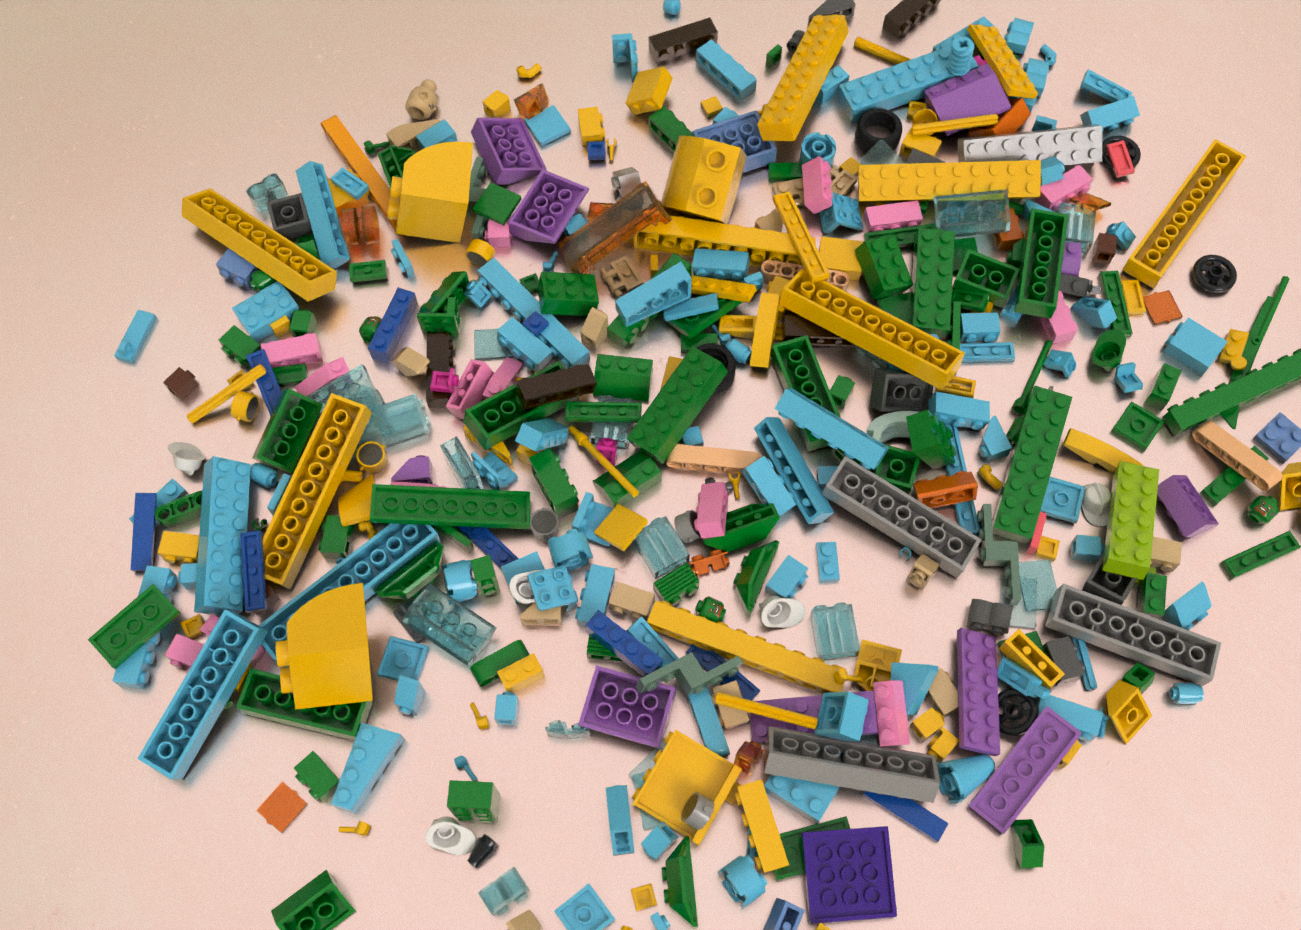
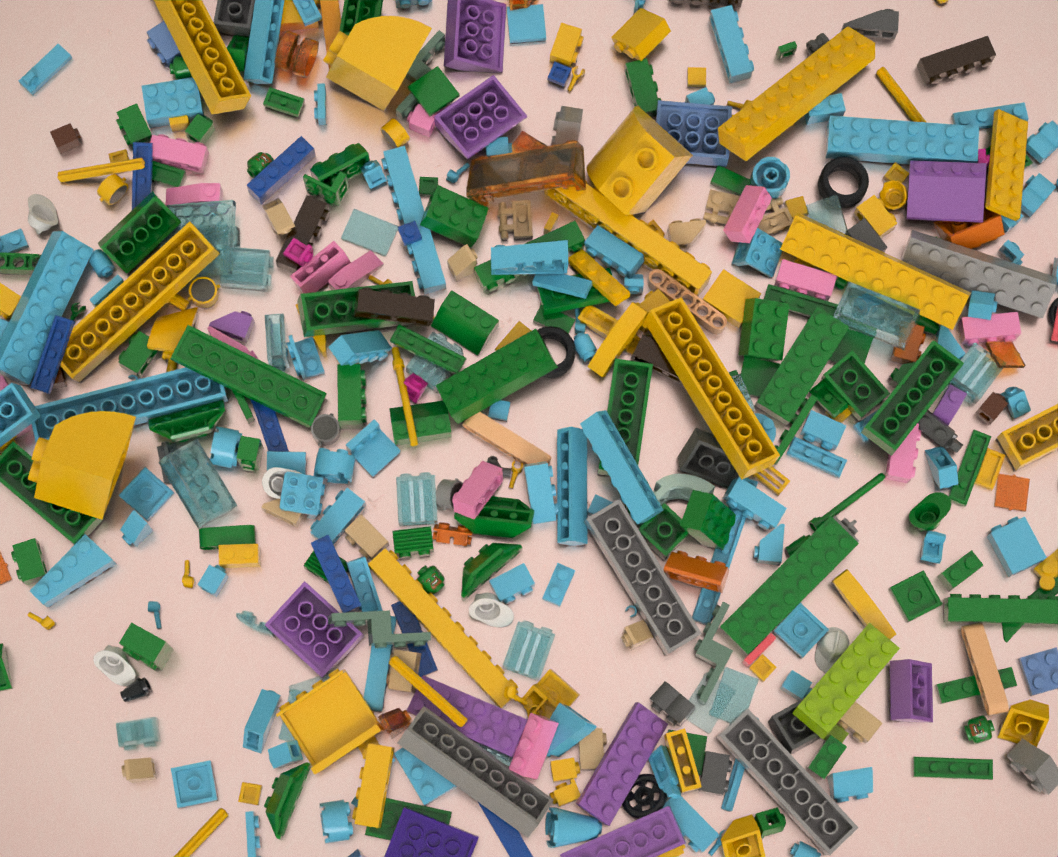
camera: 20 degrees right, 10 degrees up
medium azure brick [497,317,553,372] -> none
yellow tile [594,504,648,551] -> none
light grey piece [681,792,714,830] -> none
yellow tile [772,191,830,283] -> none
medium azure slope [814,691,869,741] -> none
green brick [830,375,855,409] -> none
yellow axle [911,114,998,135] -> none
medium azure piece [948,36,974,76] -> none
yellow arm [978,464,1003,490] -> none
medium azure bracket [1044,349,1076,378] -> none

